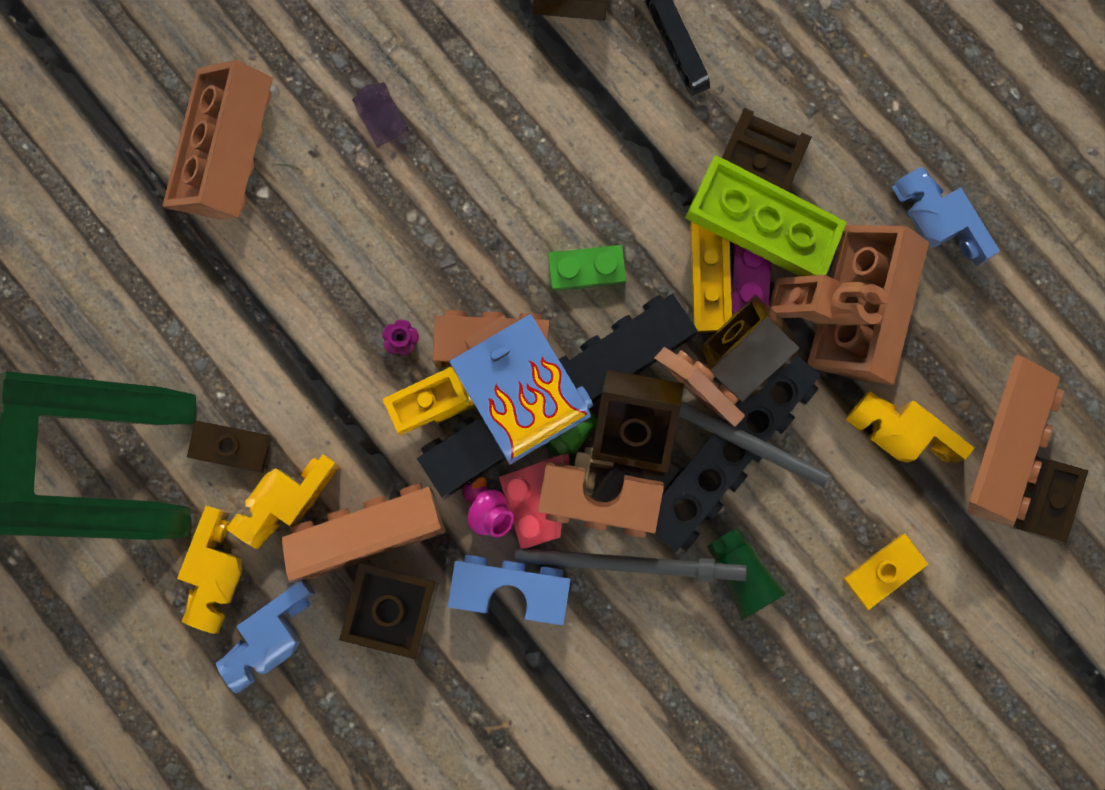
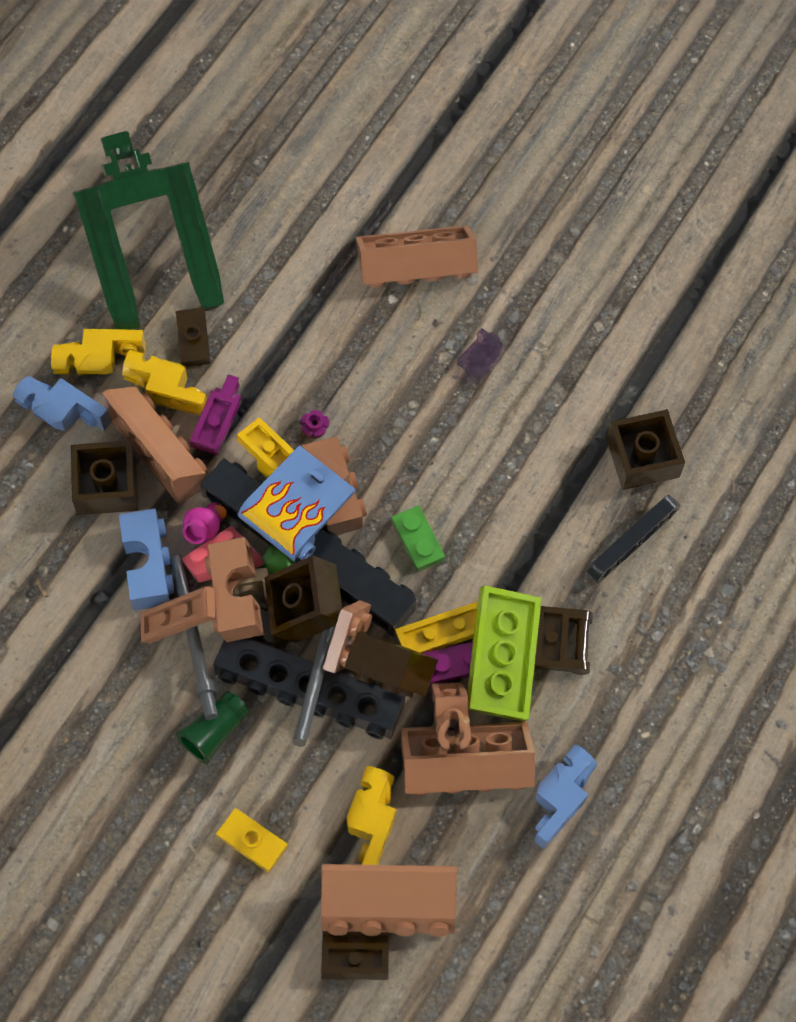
camera: 70 degrees right, 15 degrees down
none -> nougat tile [141,586,215,644]
none -> magenta hinge [190,374,241,456]

